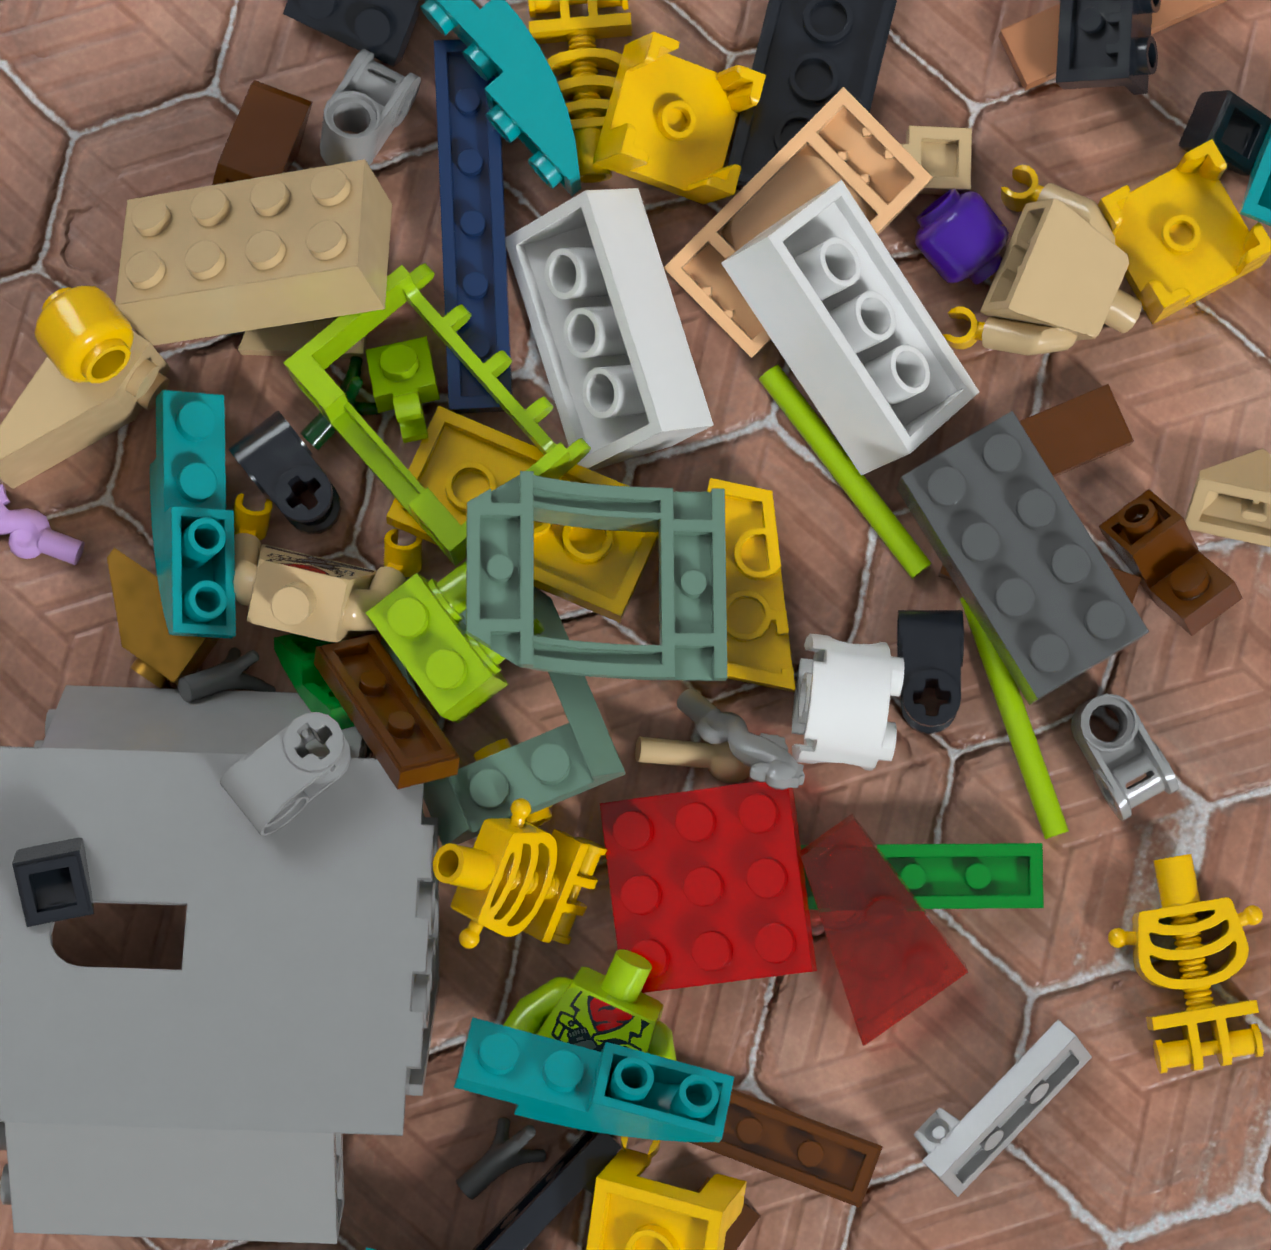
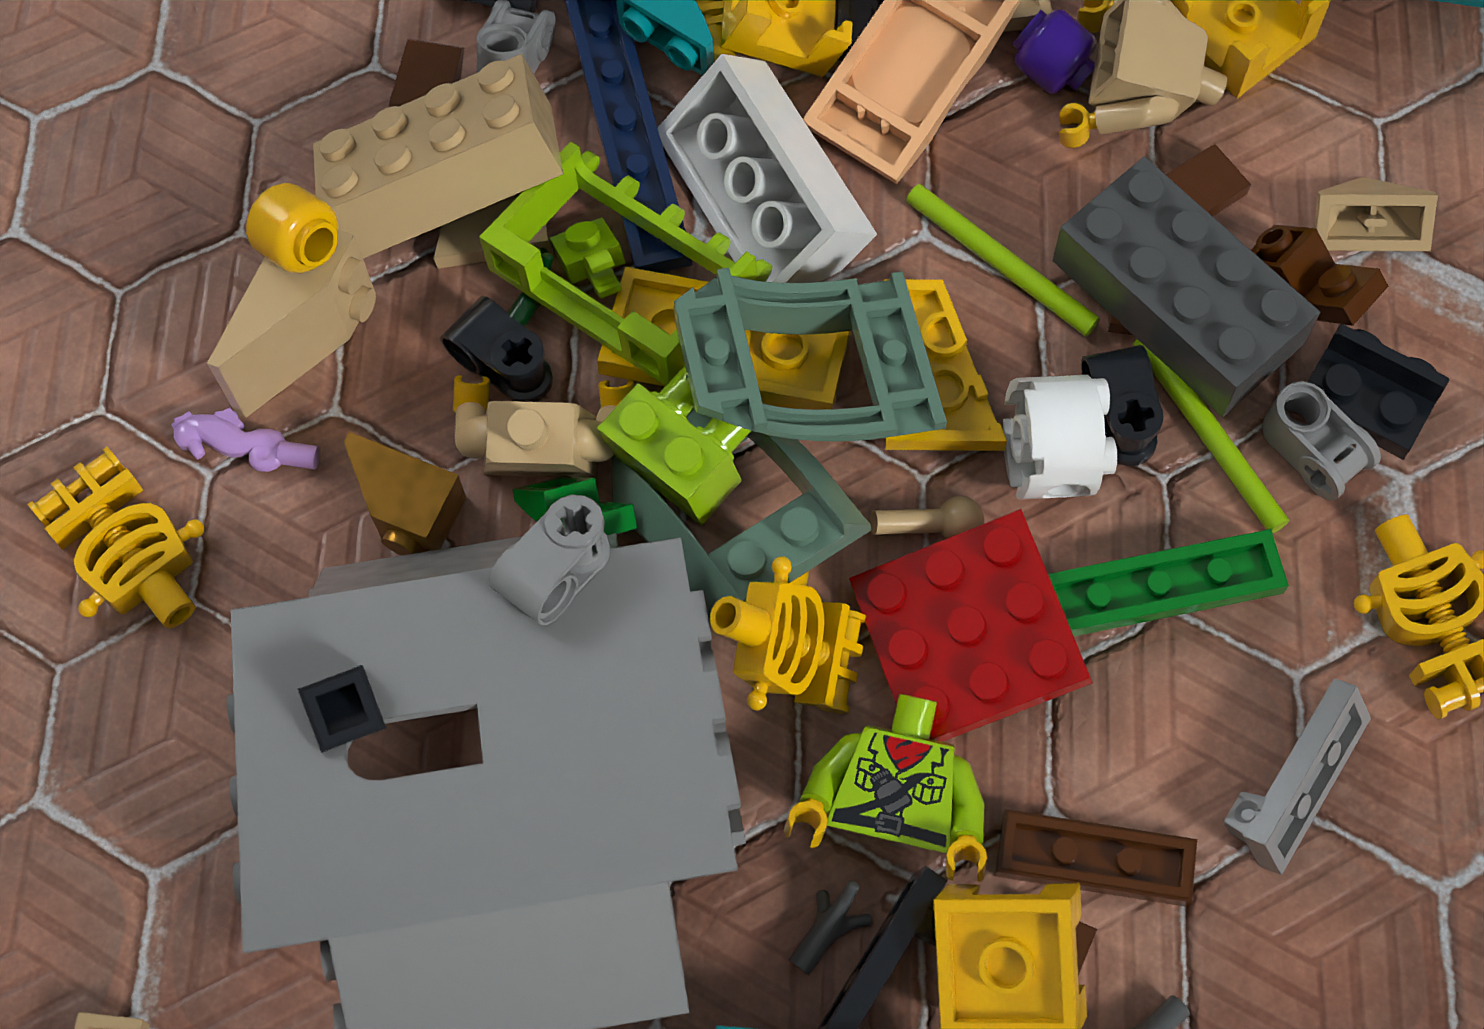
camera: 15 degrees left, 15 degrees down
teal slope [149,390,236,639] -> none
dark grey bar [178,647,276,702] -> none
reddish brown tile [314,634,460,790] -> none
teal slope [454,1017,734,1142] -> none
light grey animal [677,688,805,790] -> none
white slope [721,180,979,475] -> none
clear red wing [800,813,968,1046] -> none
none -> black bracket [1308,324,1449,460]

